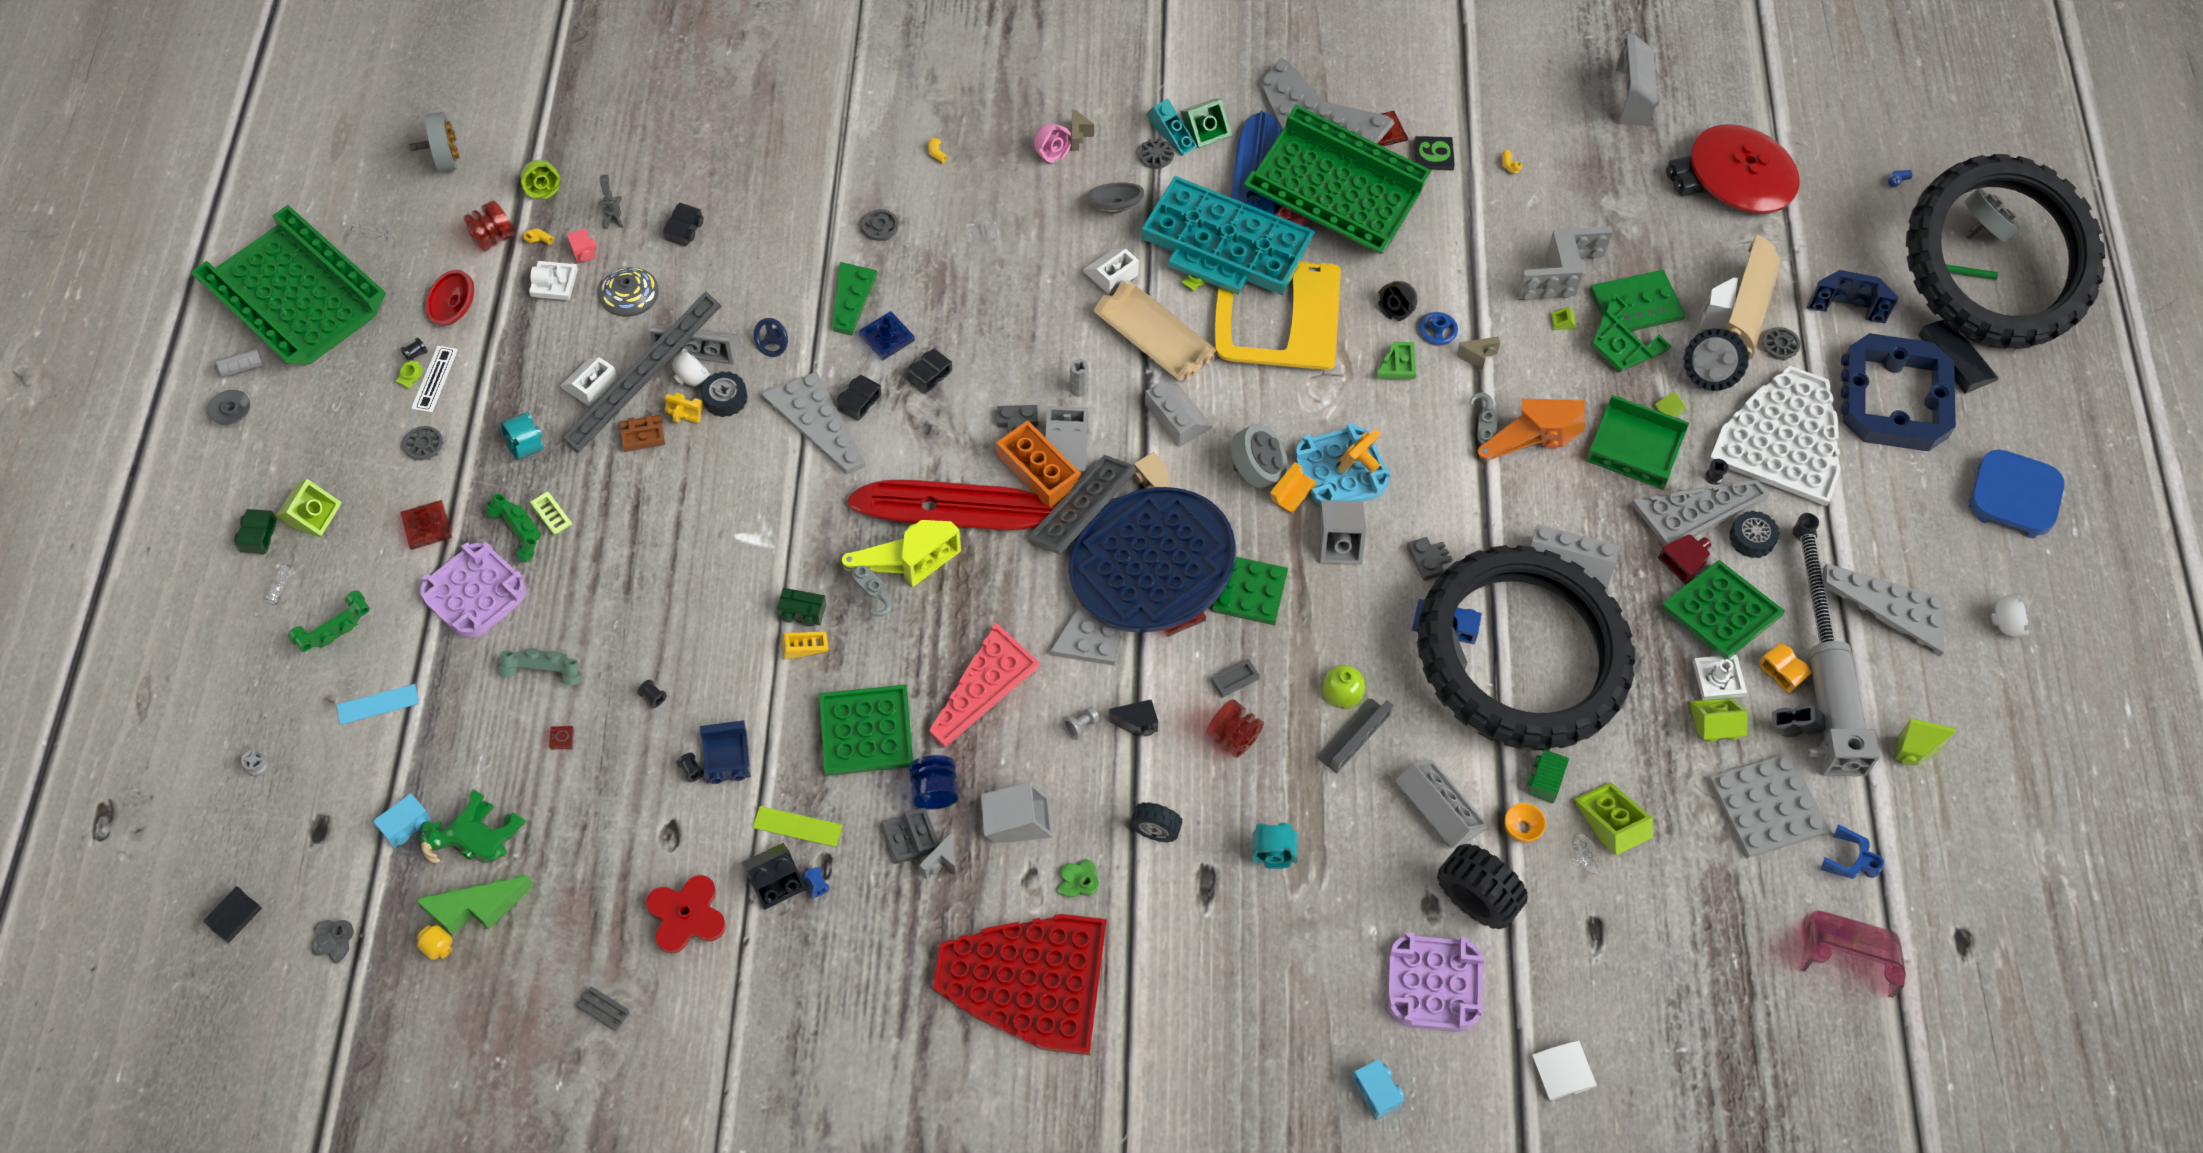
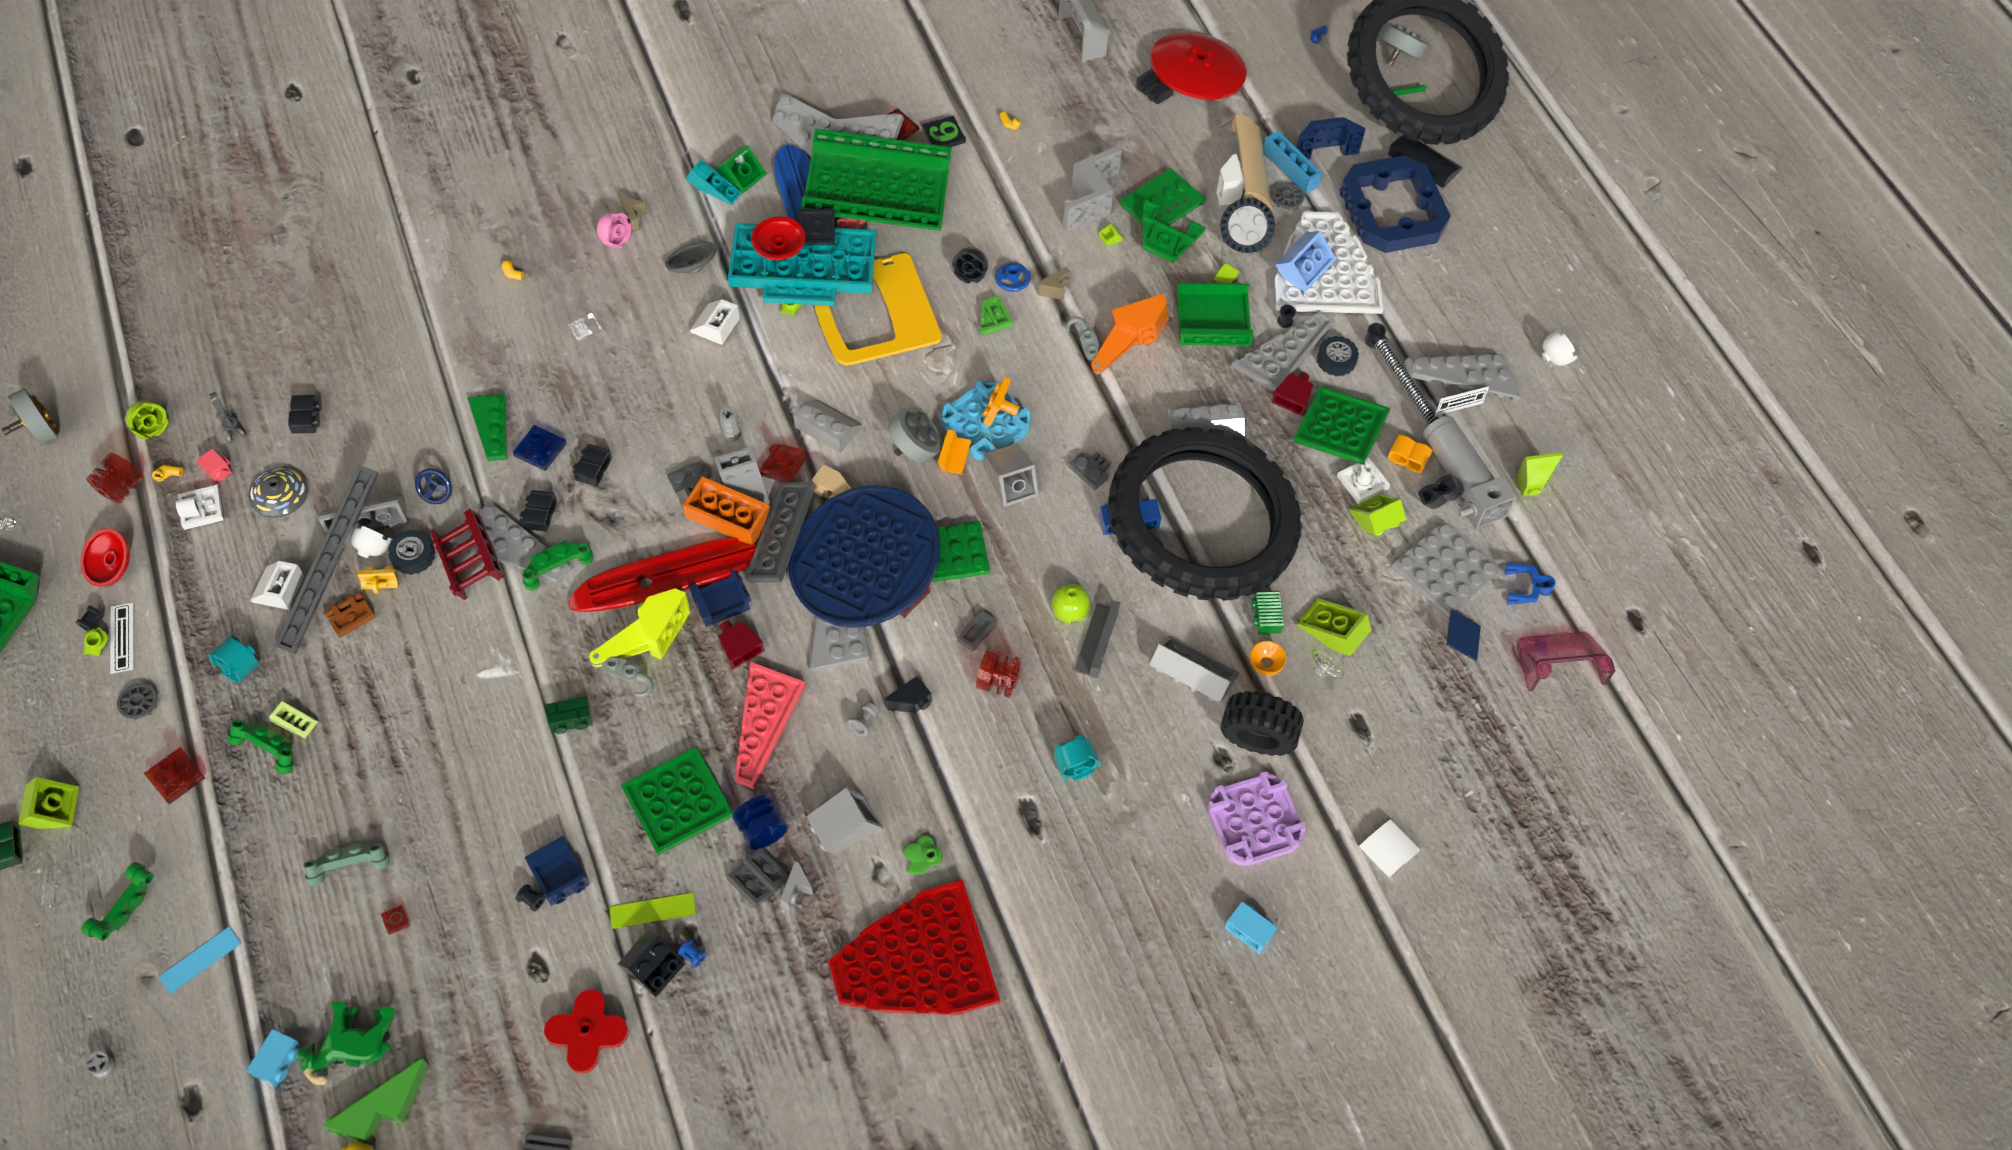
camera: 25 degrees left, 0 degrees up
lavender tile [420,542,527,638] -> none
black bush [637,679,667,708] -> none
yellow slope [781,632,829,659] -> none
dark grey wheel [862,209,898,241] -> none
tan cylinder [1093,280,1216,380] -> none
black wheel [1130,802,1183,843] -> none
dark grey wheel [1139,139,1174,169] -> none
blue tile [1969,449,2064,538] -> none
none -> dark red fence [430,508,504,600]
none -> green plate [522,540,594,590]
none -> dark blue panel [689,570,751,627]
none -> dark red torso [718,620,765,670]
none -> red dish [751,216,806,260]
none -> clear red plate [759,444,809,483]
none -> black tile [799,209,835,245]
none -> dark azure brick [1263,131,1322,194]
none -> light blue slope [1275,231,1336,291]
none -> white sticker [1435,386,1489,416]
none -> dark blue piece [1446,610,1481,661]

